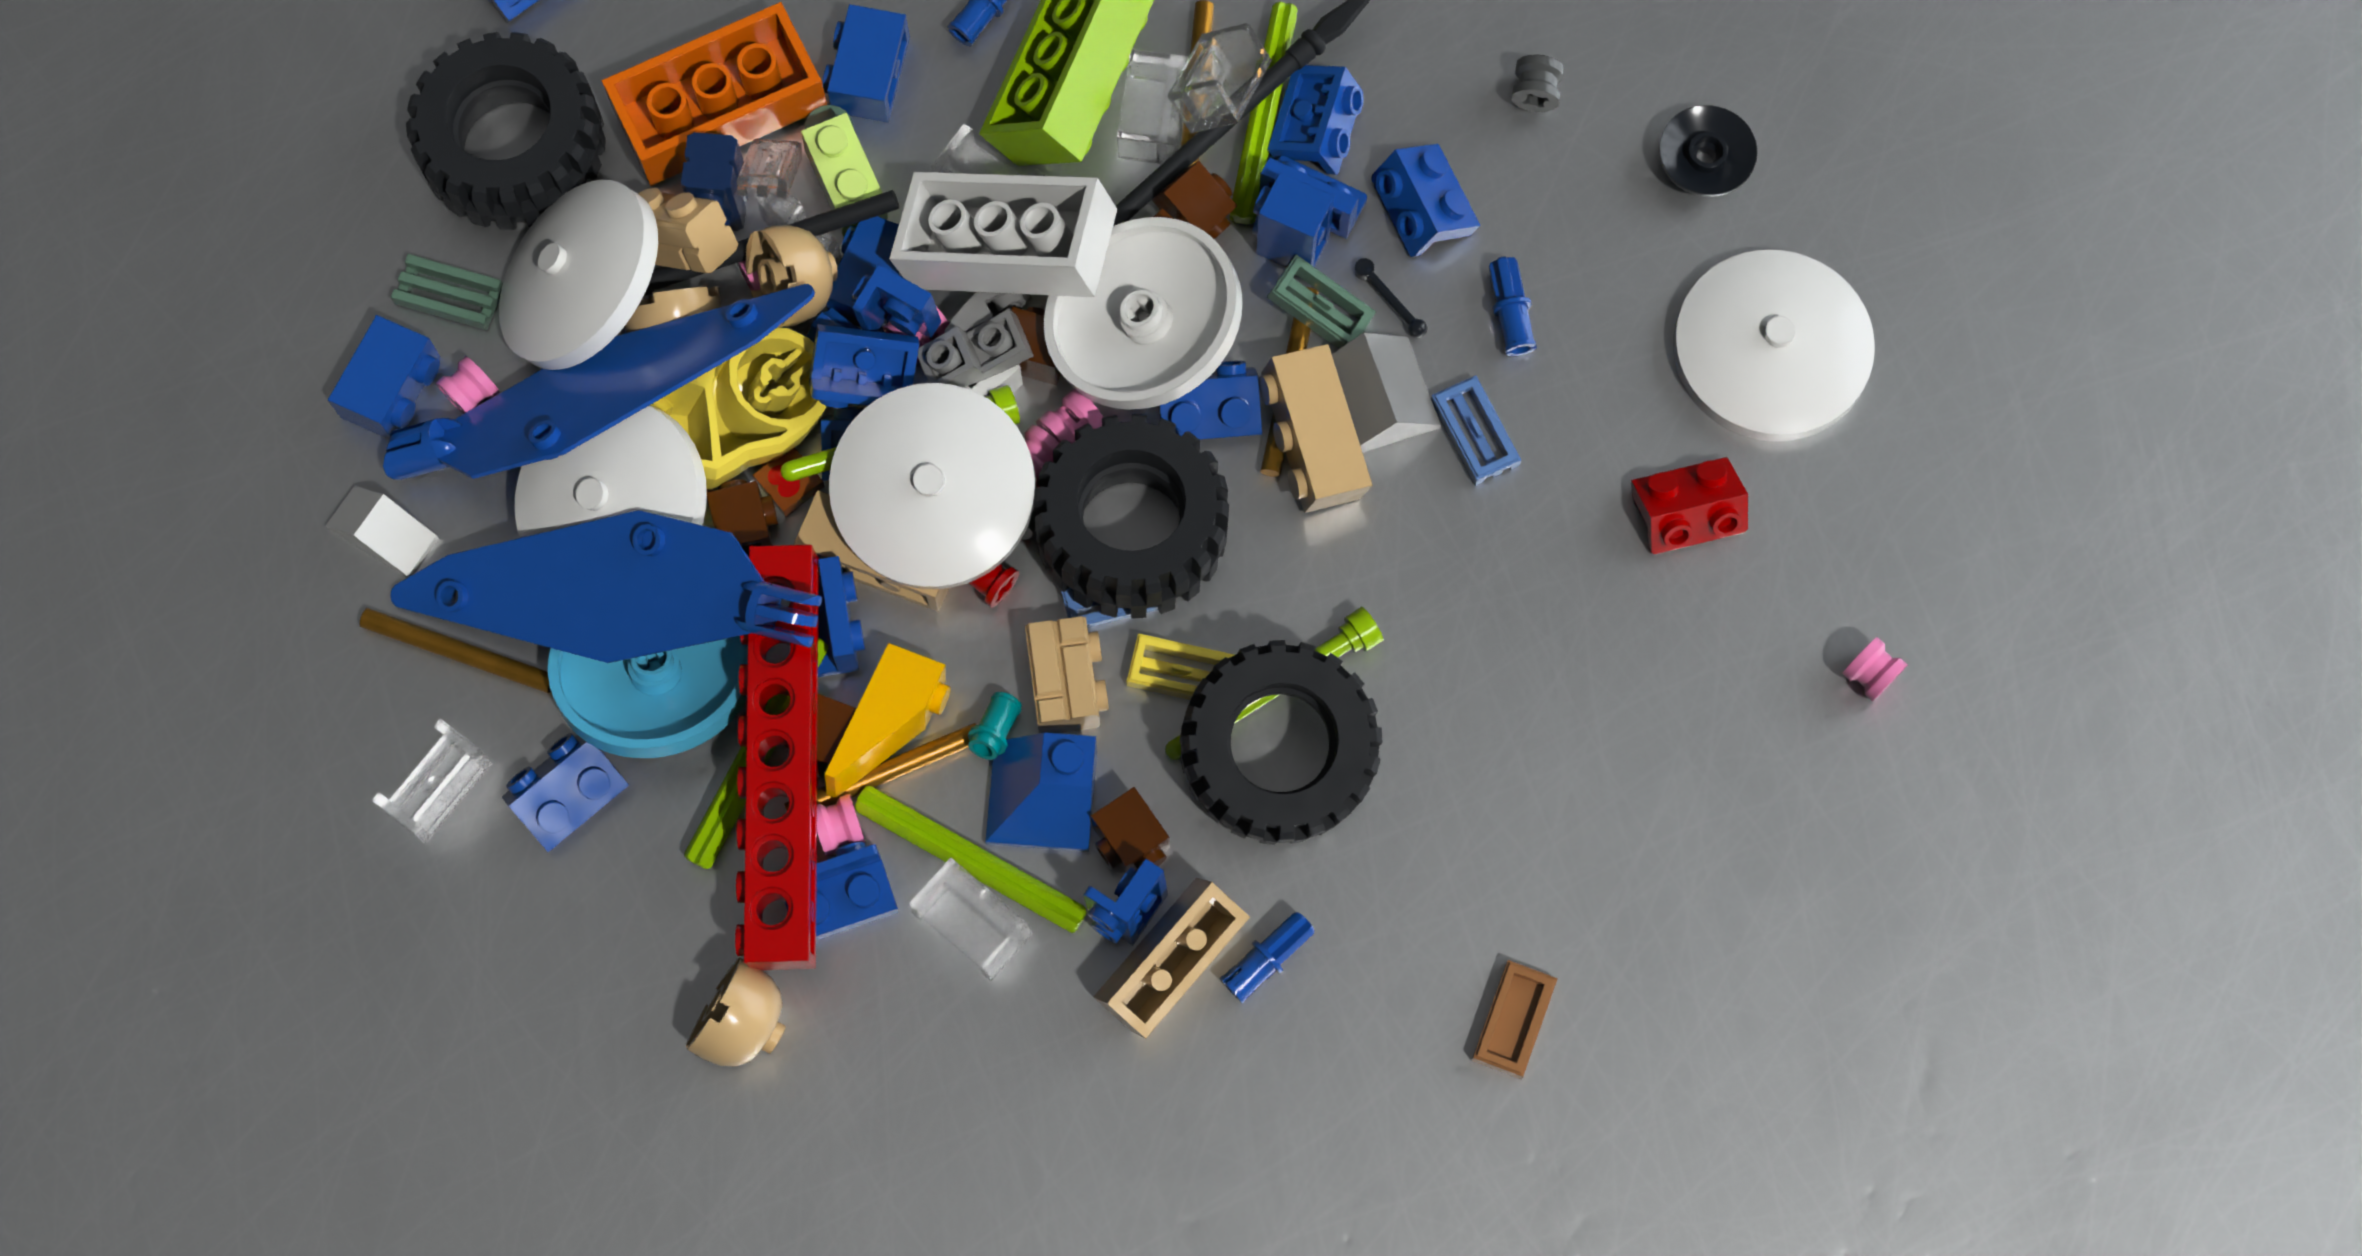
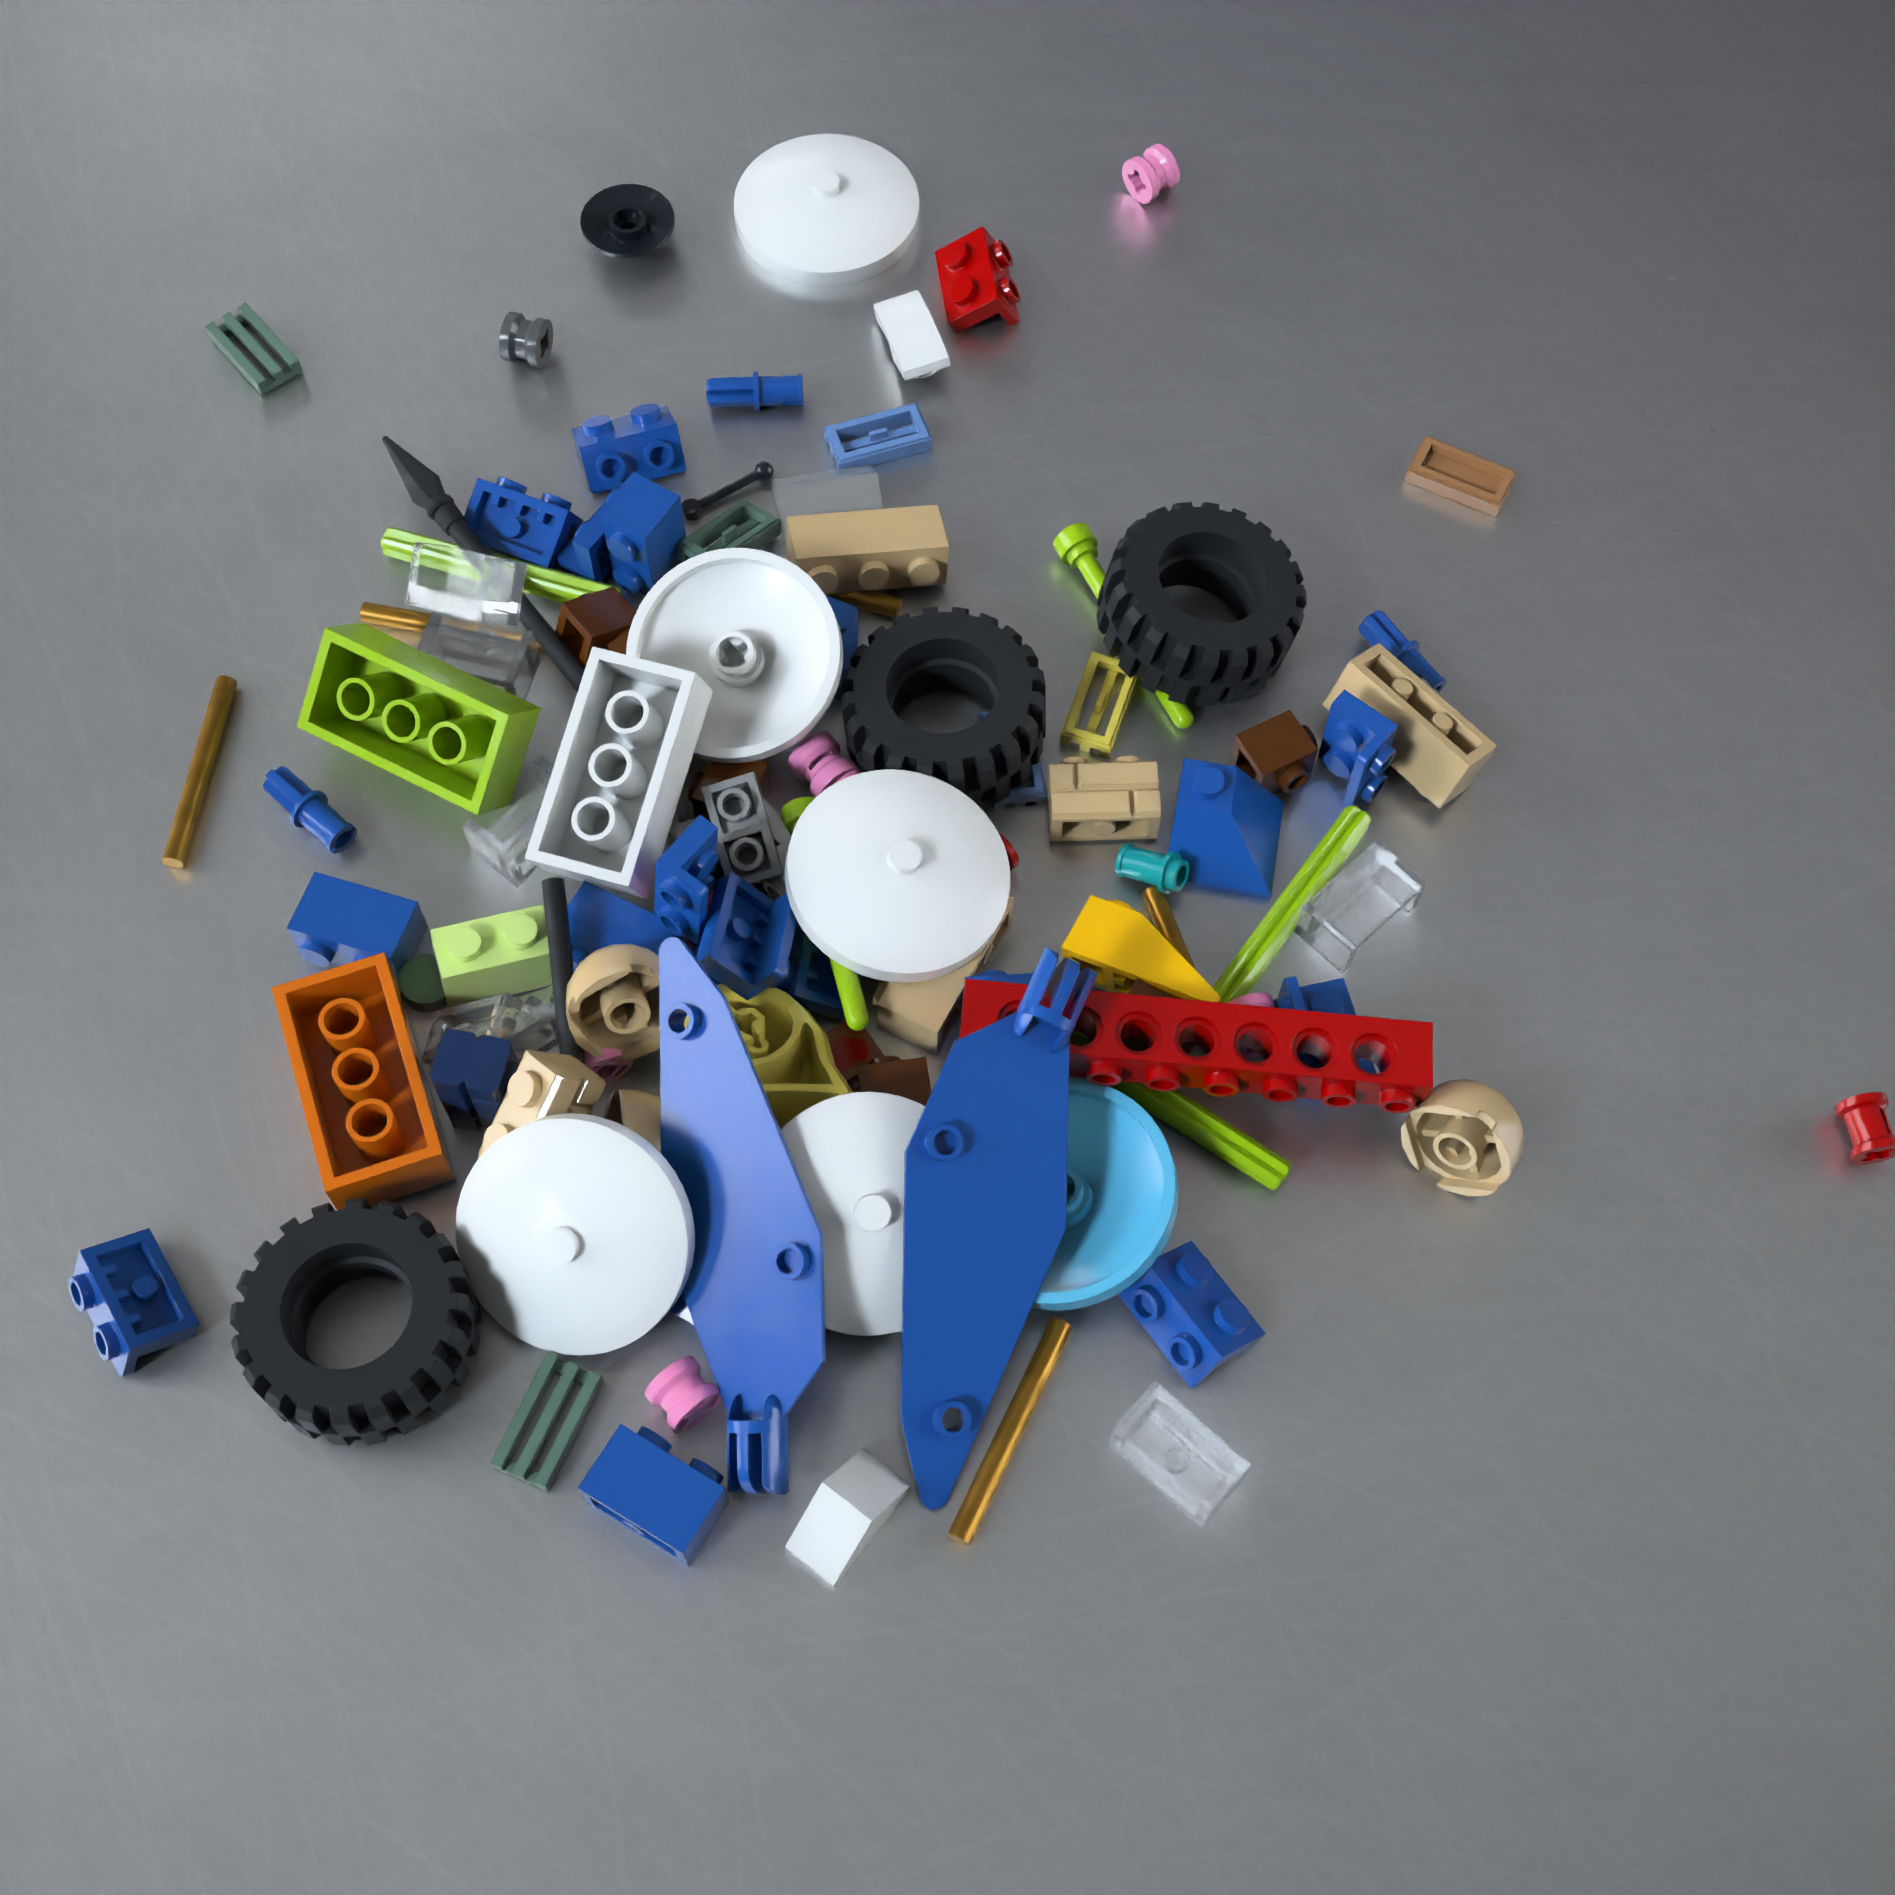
camera: 85 degrees left, 10 degrees down
none -> white slope [873,290,951,380]

